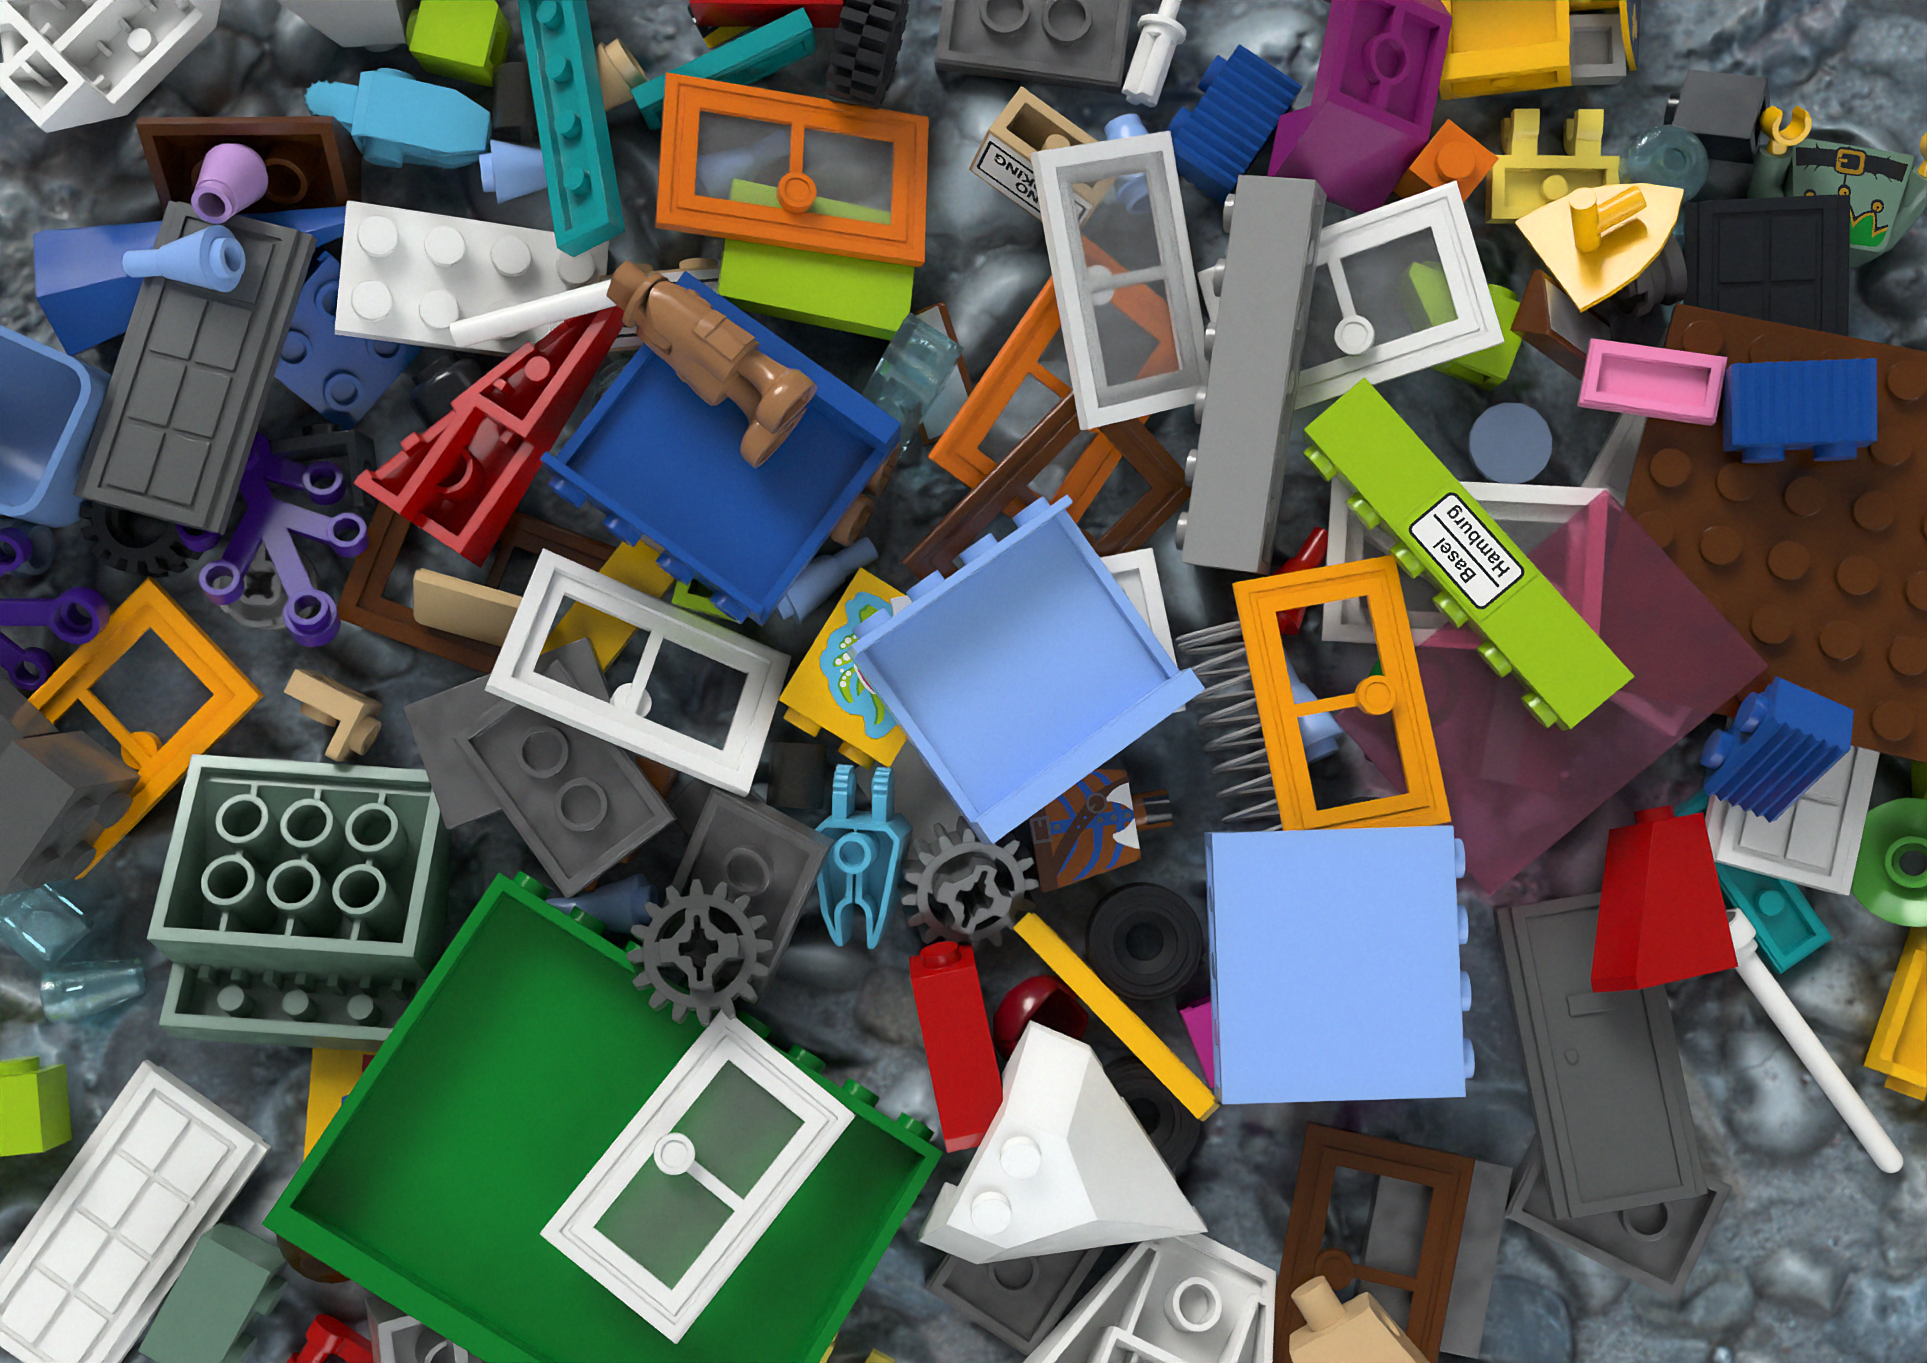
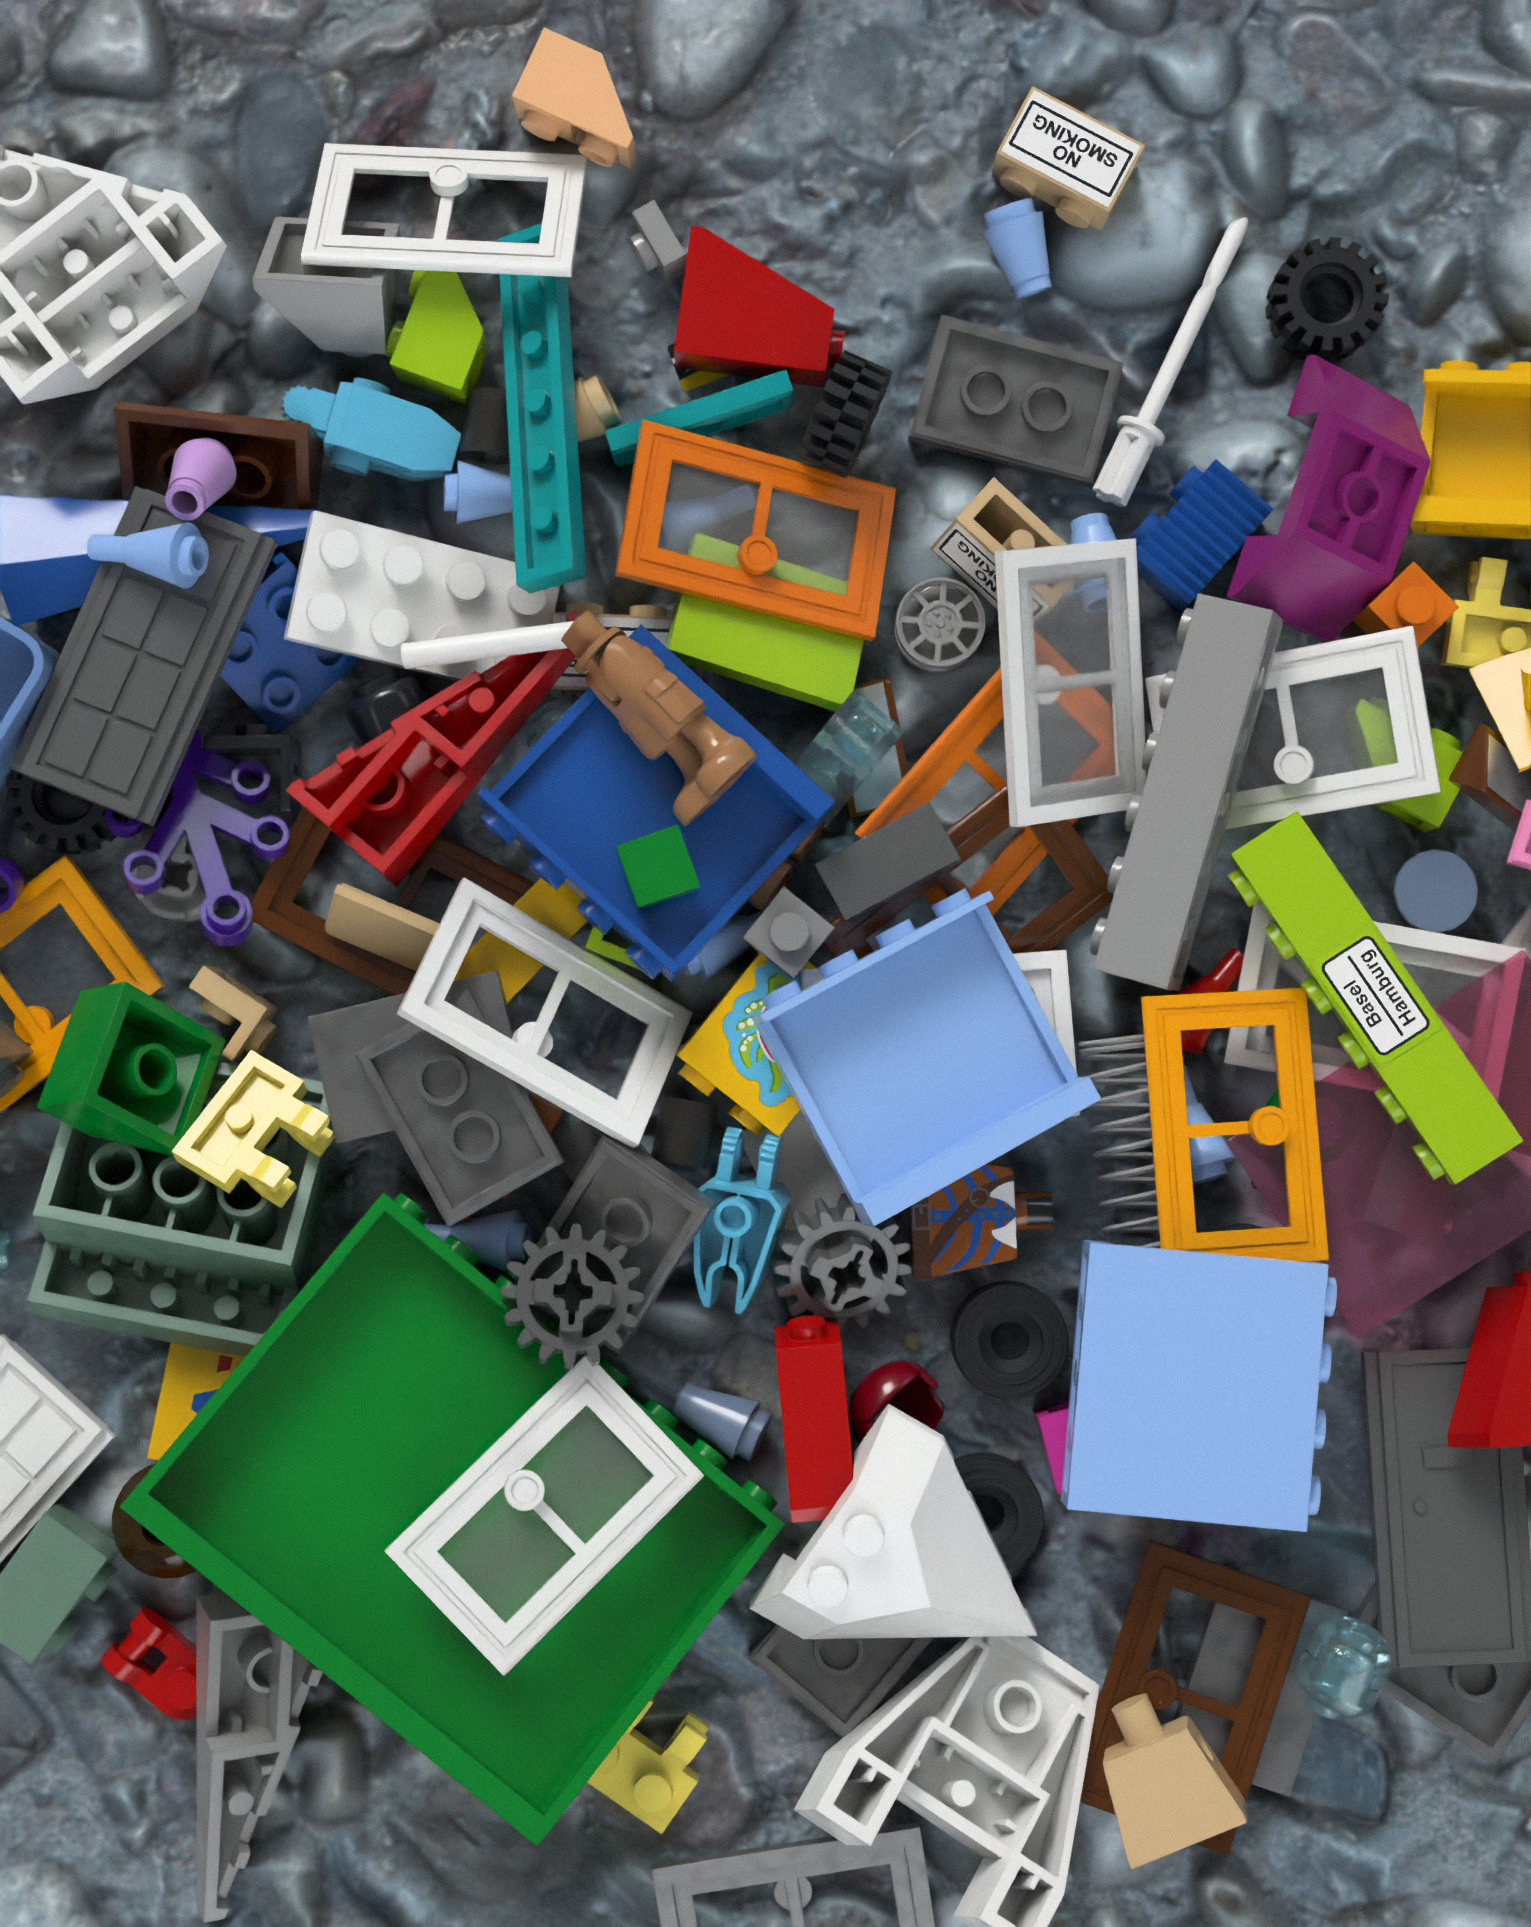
camera: 10 degrees right, 0 degrees up
yellow tile [1013,912,1220,1121] -> none
none -> green slope [37,981,226,1156]
none -> light yellow plate [172,1050,335,1208]
none -> green tile [615,824,700,911]
none -> sand blue cone [672,1382,772,1462]
none -> light grey plate [742,887,835,979]
none -> dark grey tile [815,802,961,924]
none -> light grey wheel [894,577,985,674]
none -> clear light blue head [1294,1616,1393,1720]

